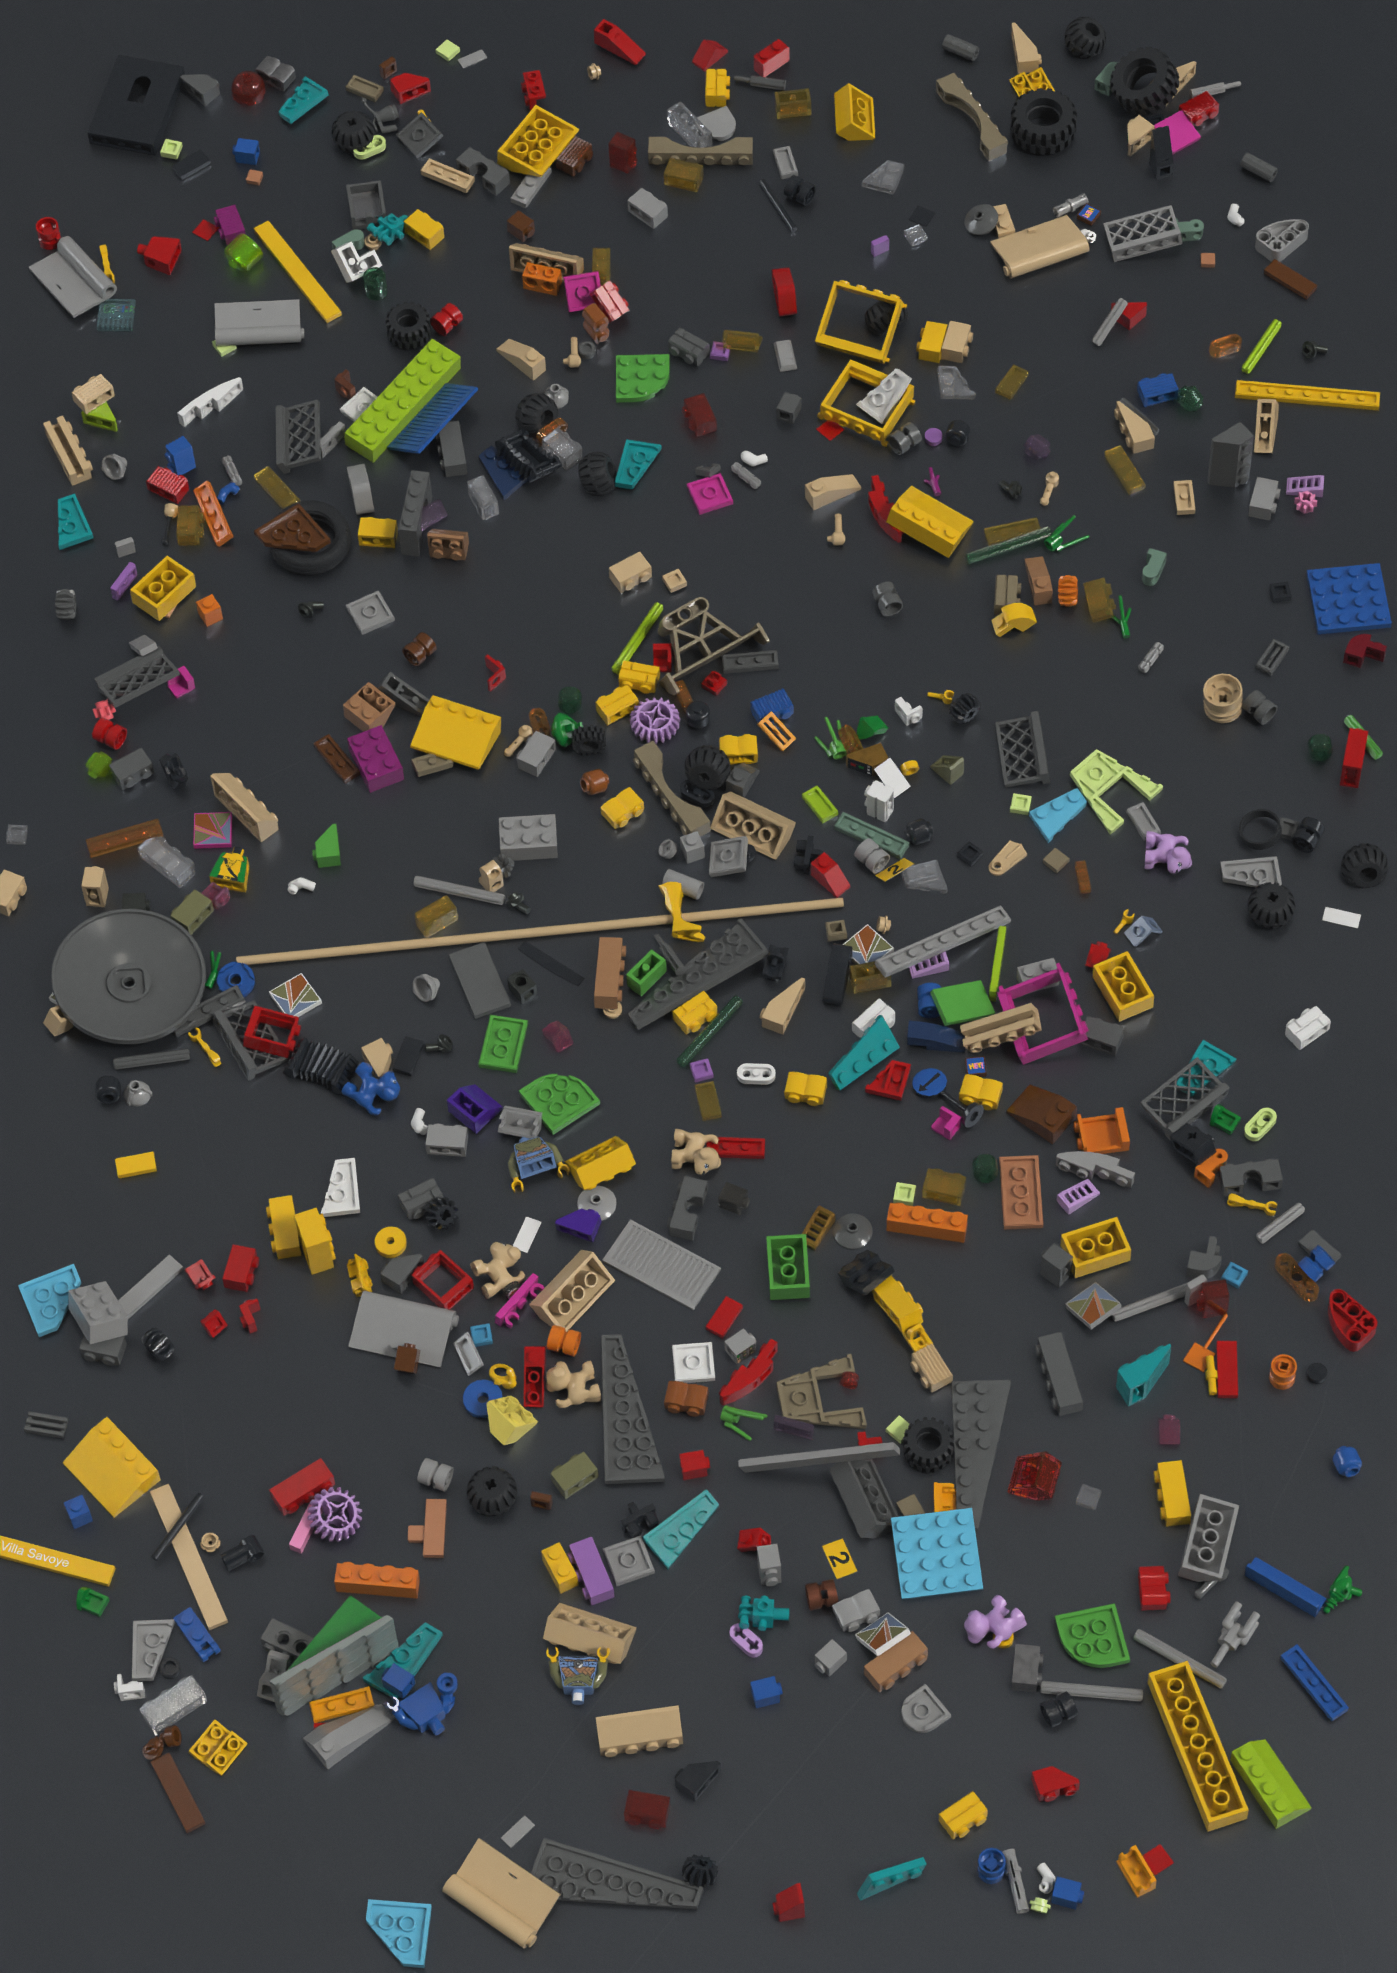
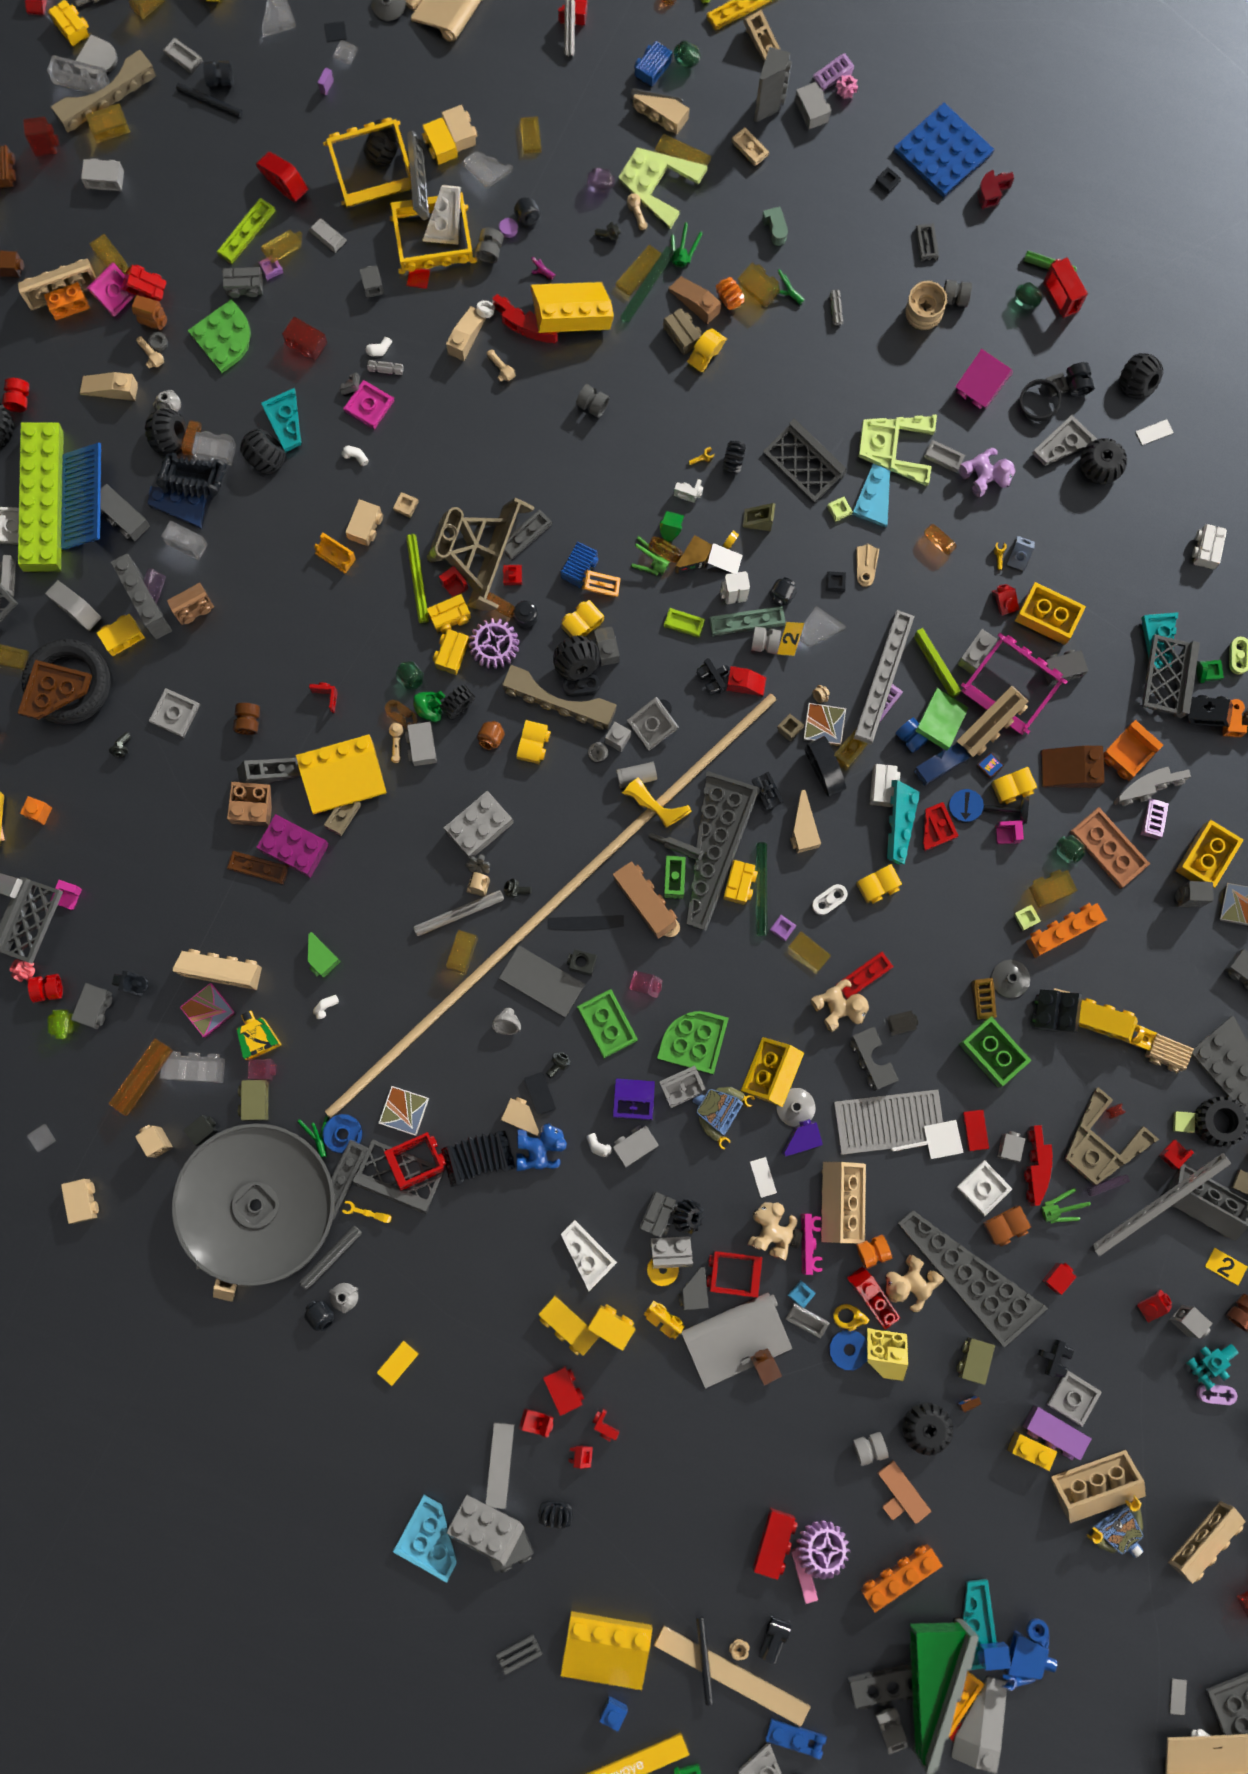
camera: 45 degrees left, 20 degrees up
teal wing [643,1489,719,1570] -> none
tan slope [711,792,796,860] -> none
dark tan tile [1043,848,1070,873] -> none
none -> lime tile [217,198,276,264]
none -> light orange hinge [314,533,356,574]
none -> white arm [341,446,369,466]
none -> dark grey tile [407,131,429,221]
none -> white tile [476,301,495,318]
none -> yellowish green wing [618,148,707,229]
none -> light grey plate [650,1236,693,1269]
none -> white piece [891,1120,963,1159]
none -> dark pink slope [955,349,1013,409]

